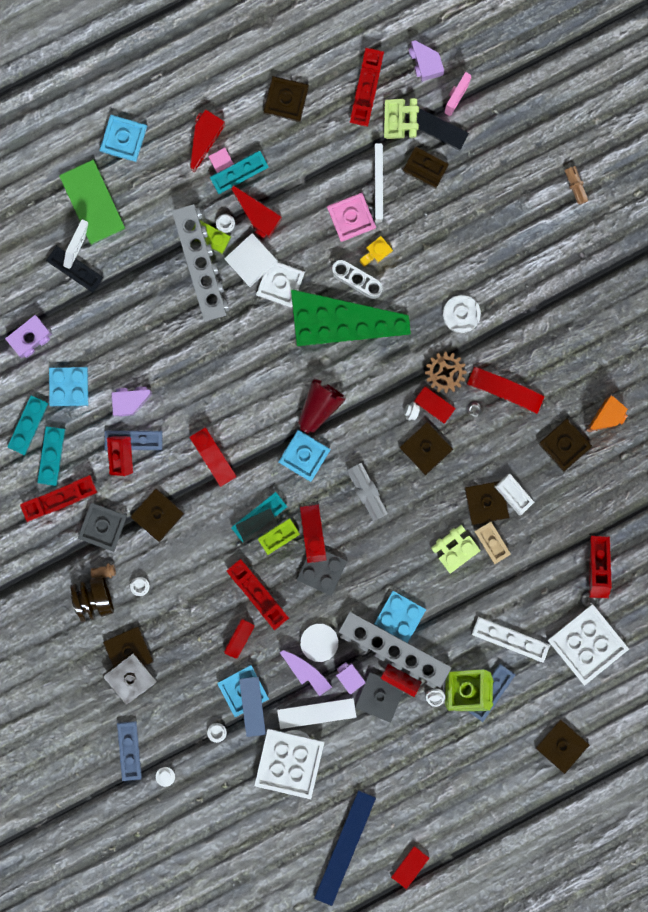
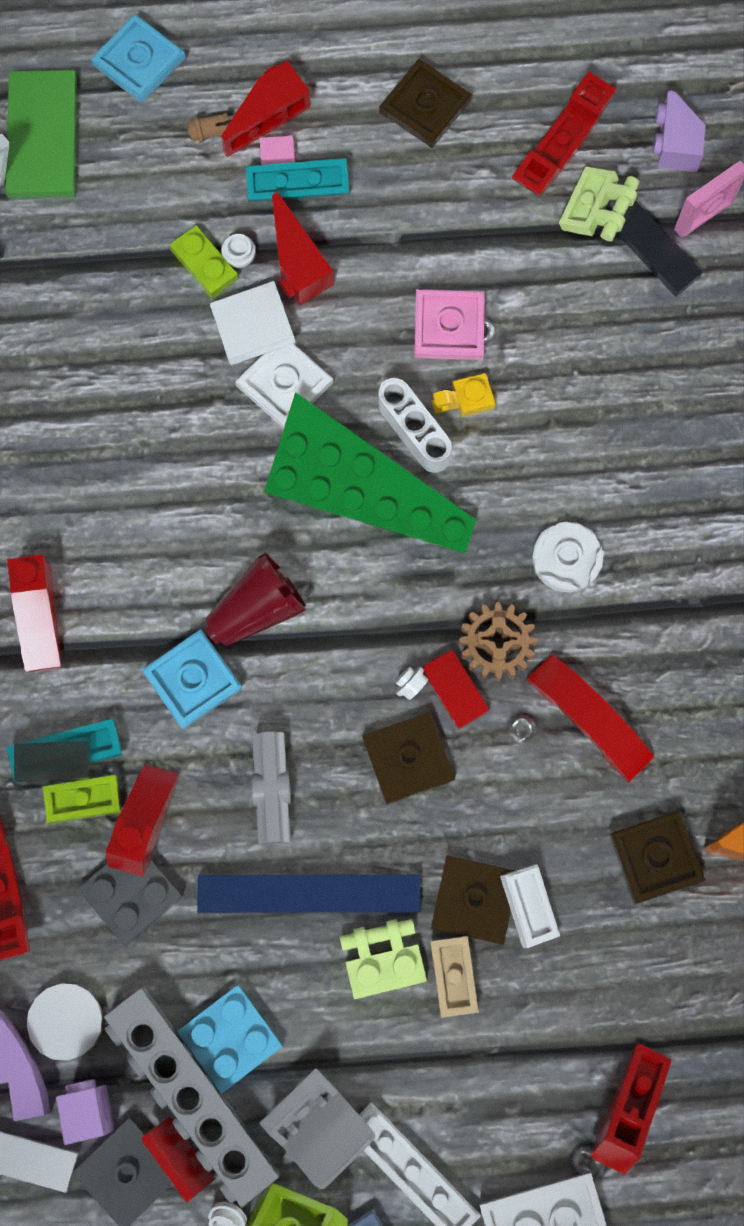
camera: 25 degrees right, 10 degrees down
light grey brick [172,204,230,322] -> none
white tile [375,144,383,223] -> none
dark brown plate [402,146,449,189] -> none
none -> medium nougat pin [187,112,229,144]
none -> dark blue tile [197,875,420,914]
none -> light grey bracket [259,1068,375,1189]

